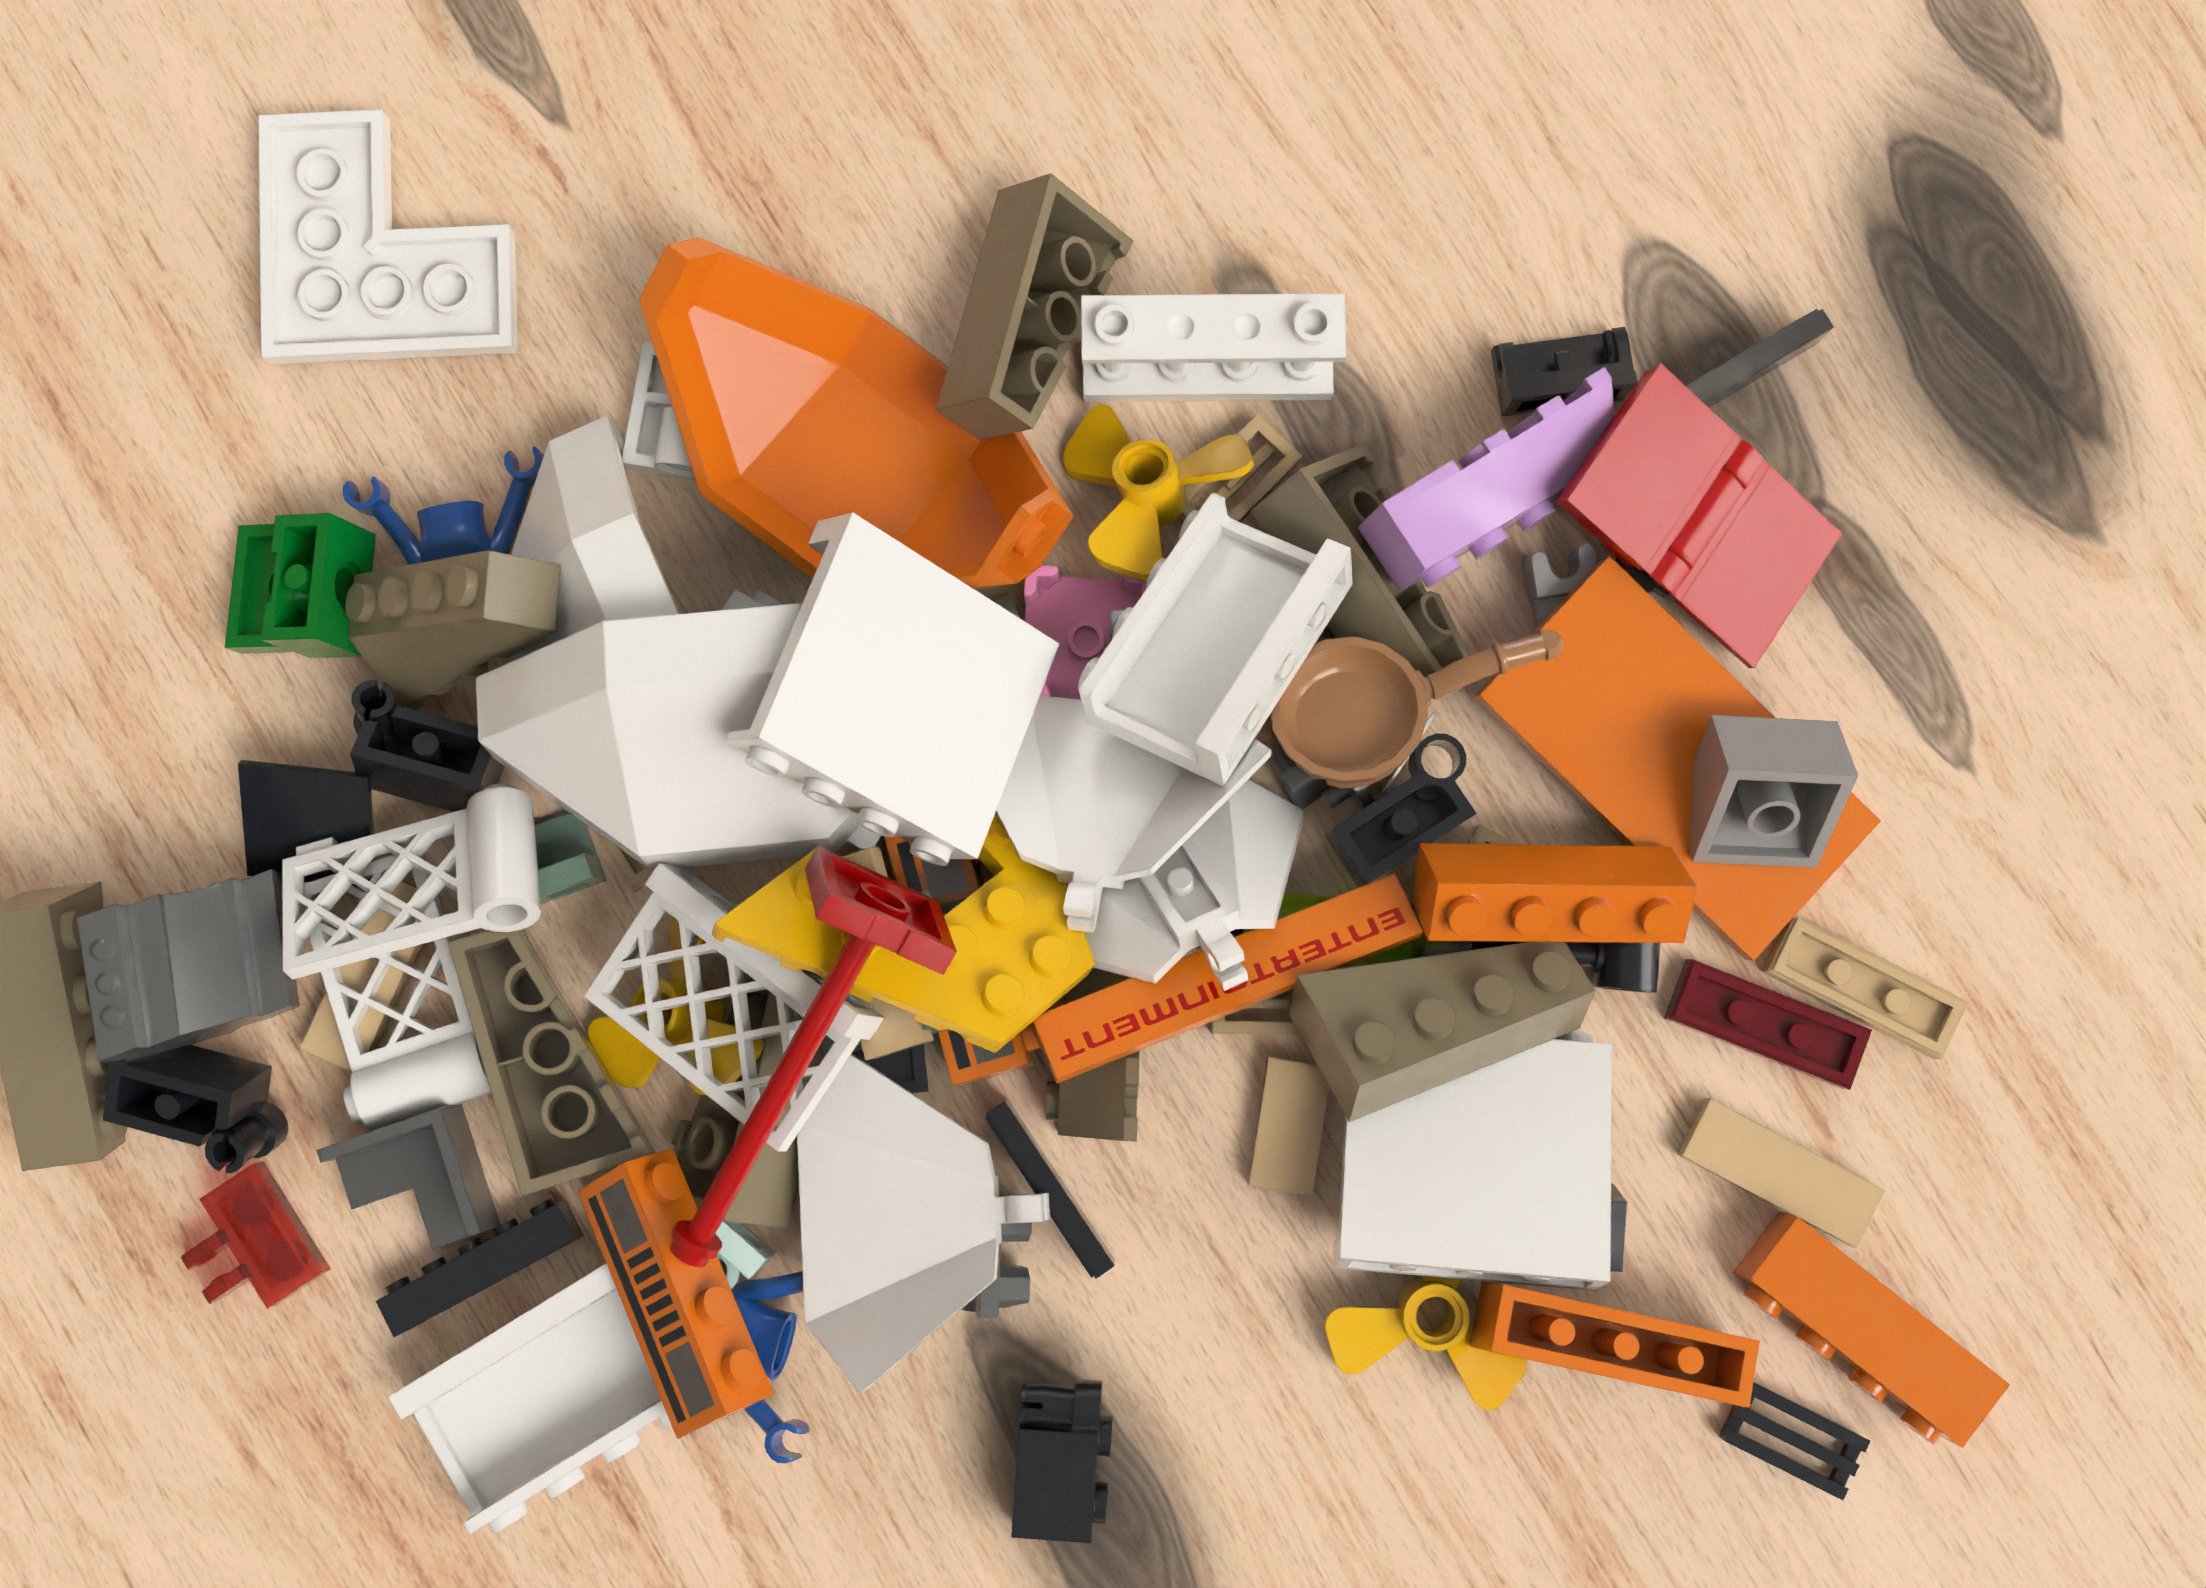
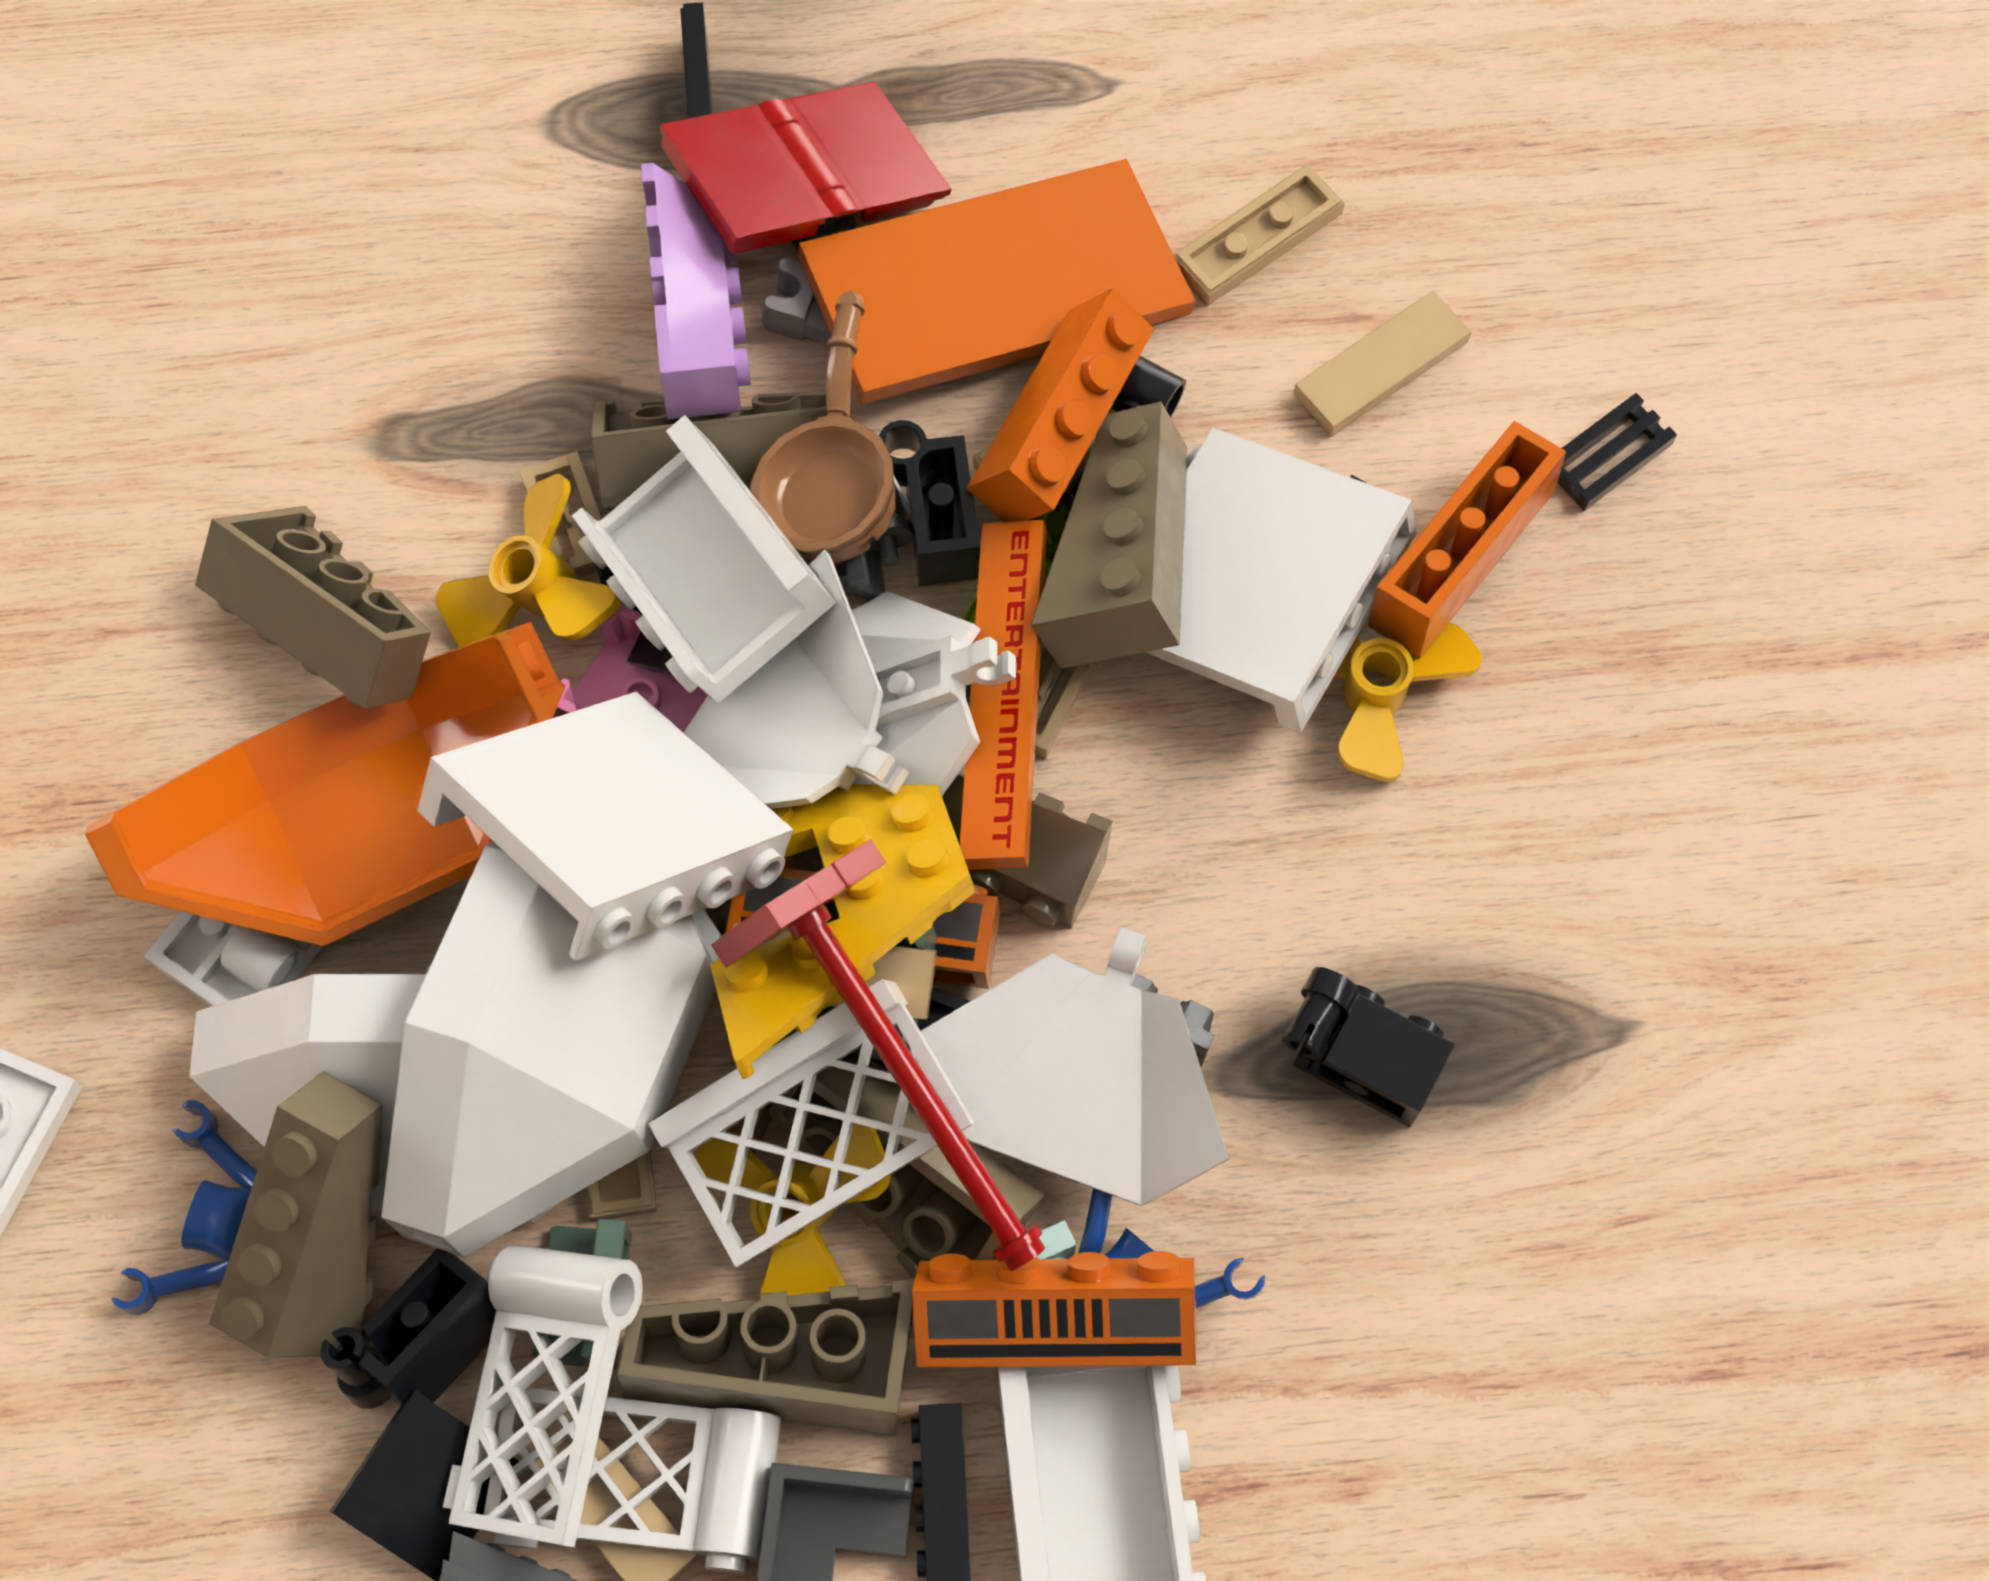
camera: 70 degrees left, 15 degrees down
green brick [224,513,376,658] -> none
black tile [985,1099,1115,1279] -> none
white fence [1081,294,1346,402] -> none
tan tile [1248,1057,1330,1196] -> none
black hinge [1491,327,1638,417] -> none
dark red tile [1664,959,1872,1090] -> none
light grey slope [1689,715,1858,868] -> none
orange brick [1733,1211,2010,1448] -> none

